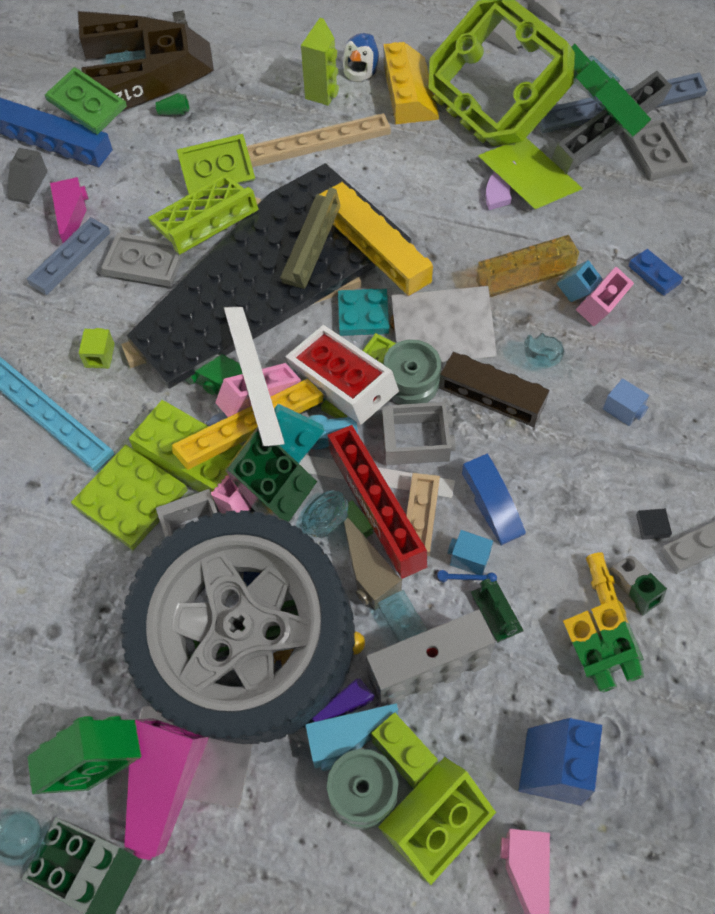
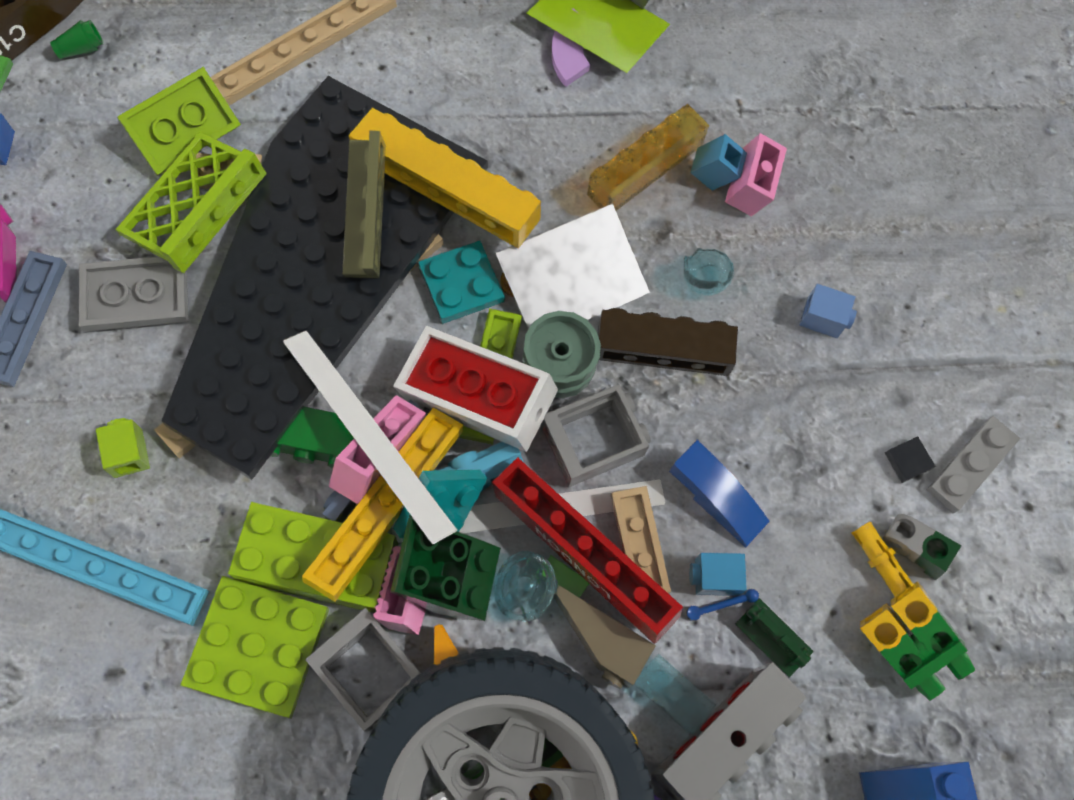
camera: 30 degrees left, 10 degrees up
blue plate [628,248,683,296] -> none

